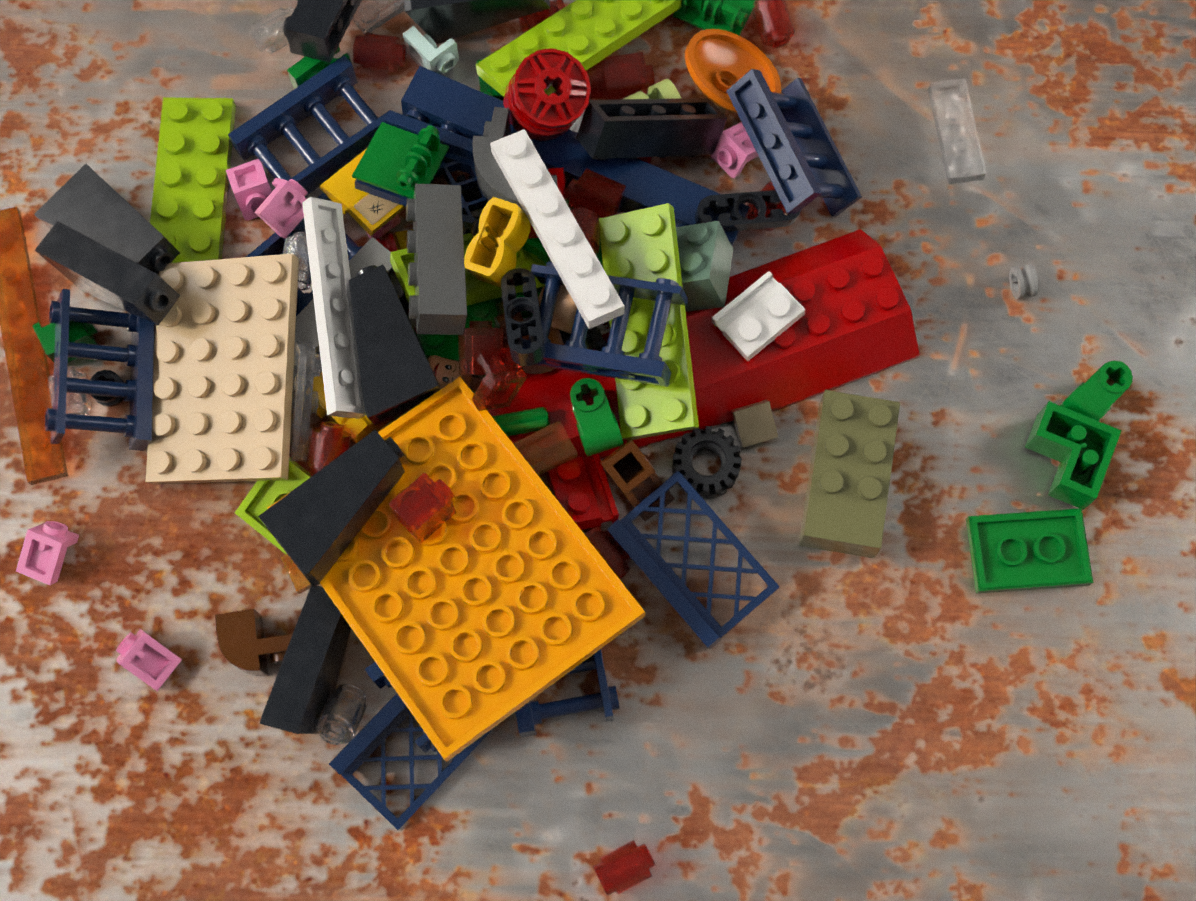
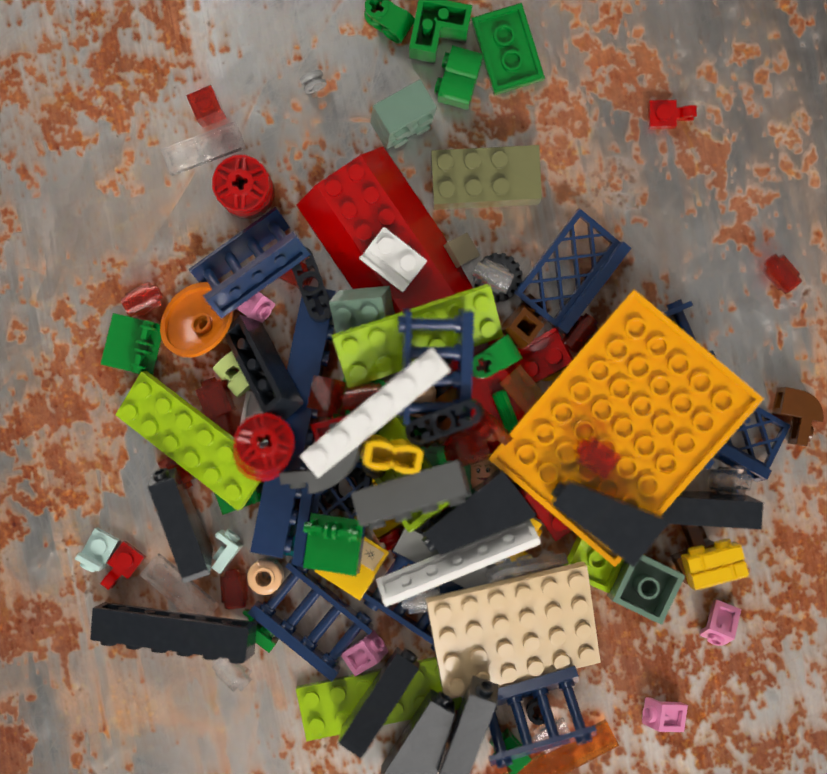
camera: 105 degrees left, 15 degrees up
bright pink bracket [254,178,308,239] -> none
clear red brick [307,422,351,476] -> none
none -> clear red brick [186,85,227,128]
none -> red wheel [212,155,275,219]
none -> light nougat head [247,557,284,595]
none -> black slope [338,647,419,759]
none -> sand green brick [370,79,437,150]
none -> green brick [434,45,483,110]
none -> clear brick [472,258,514,294]
none -> sand green brick [607,555,685,625]
none -> red plate [648,100,697,129]
none -> yellow brick [681,539,749,590]
none -> reddish brown brick [772,387,824,446]

